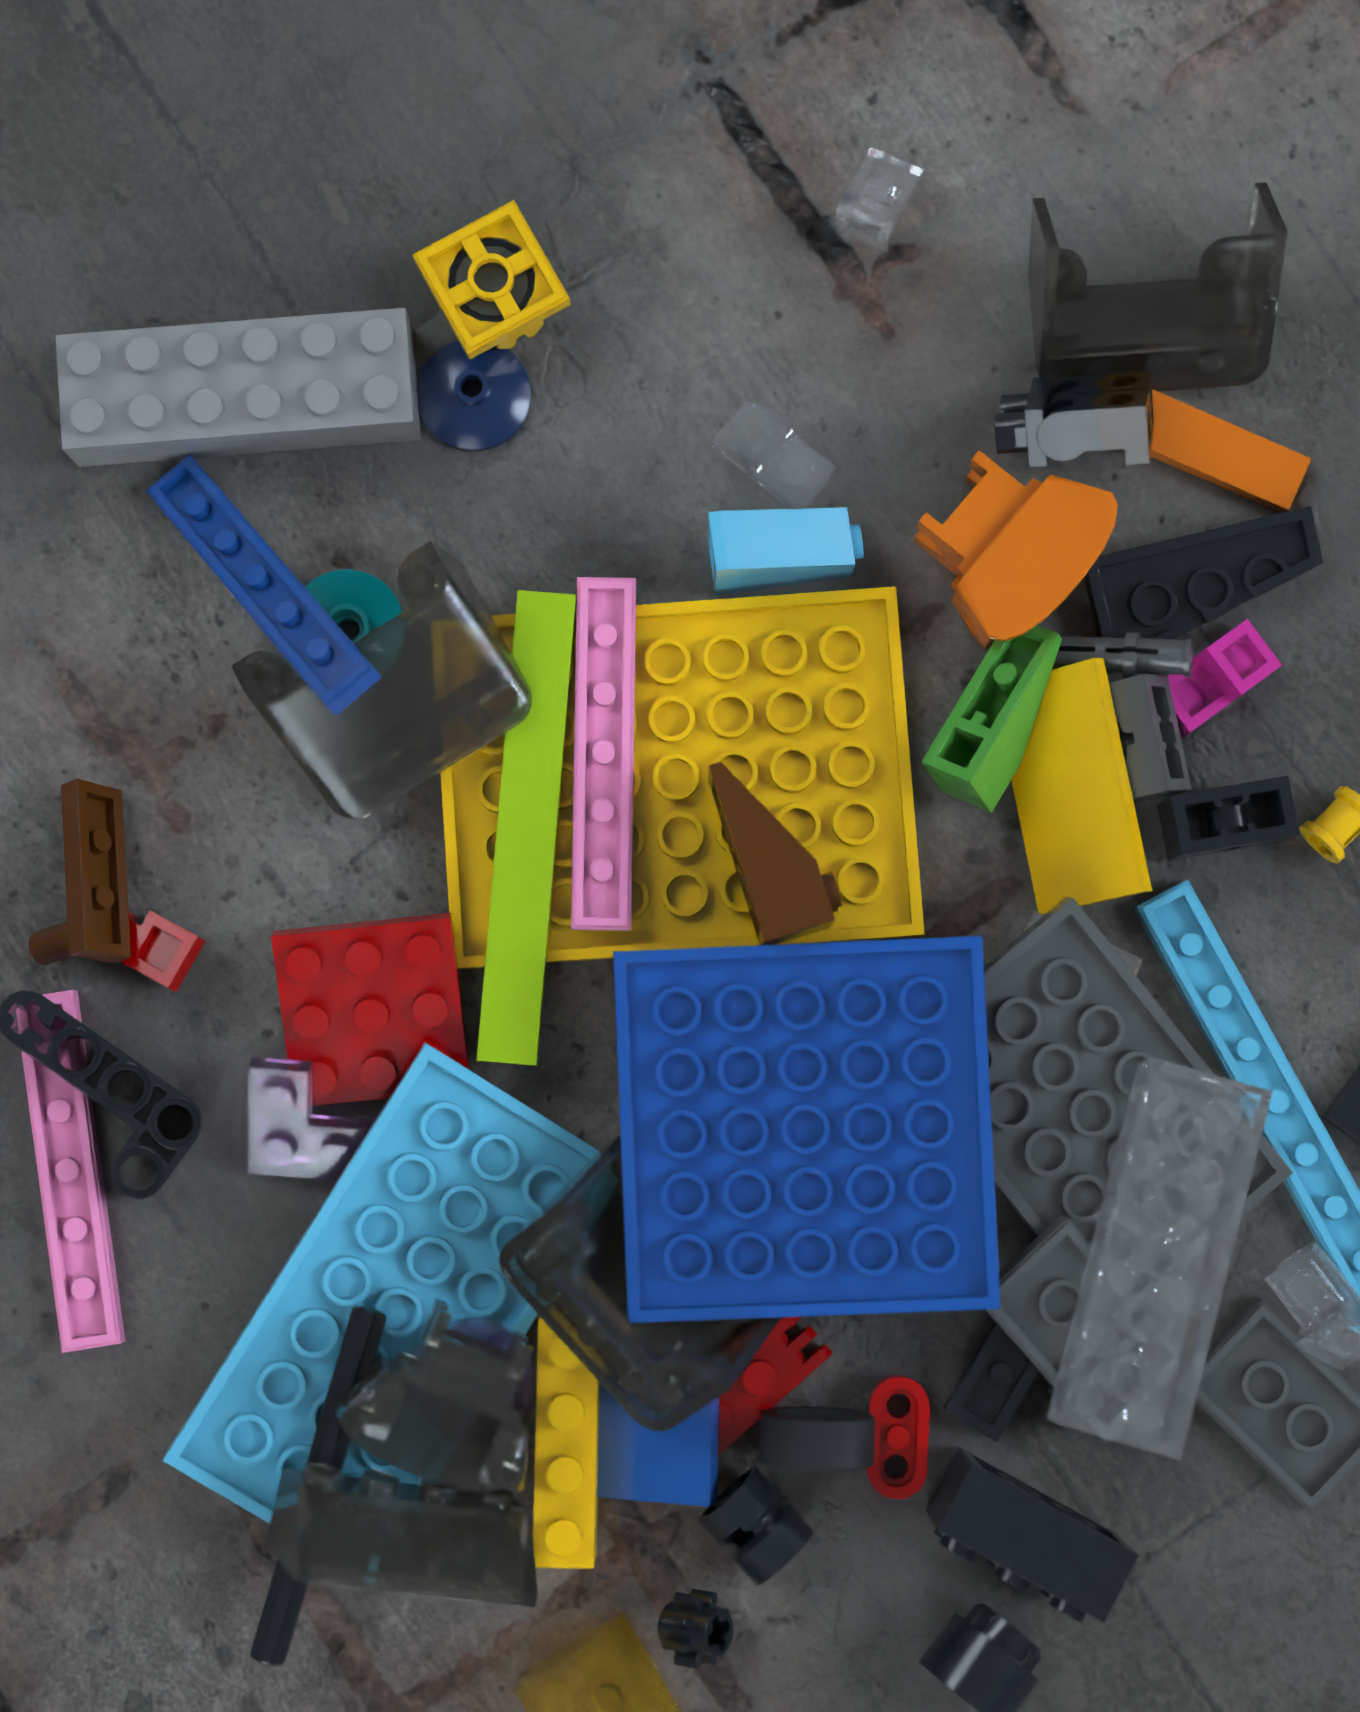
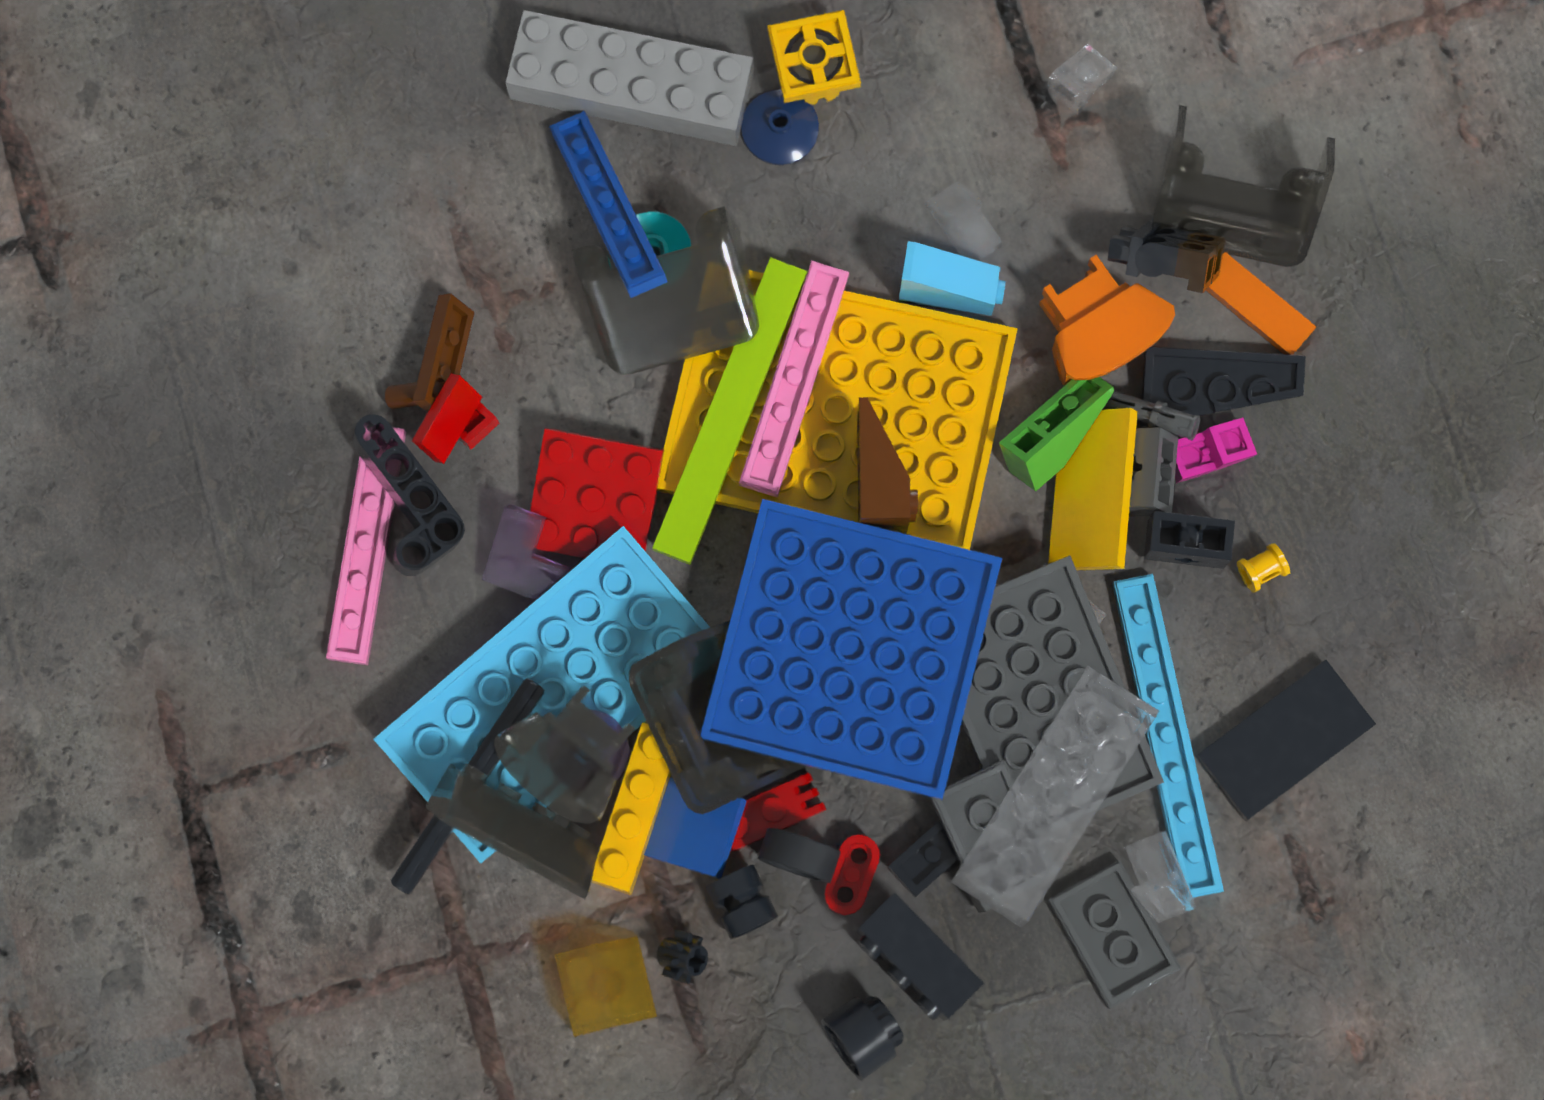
camera: 15 degrees right, 5 degrees down
none -> red tile [412,374,483,464]

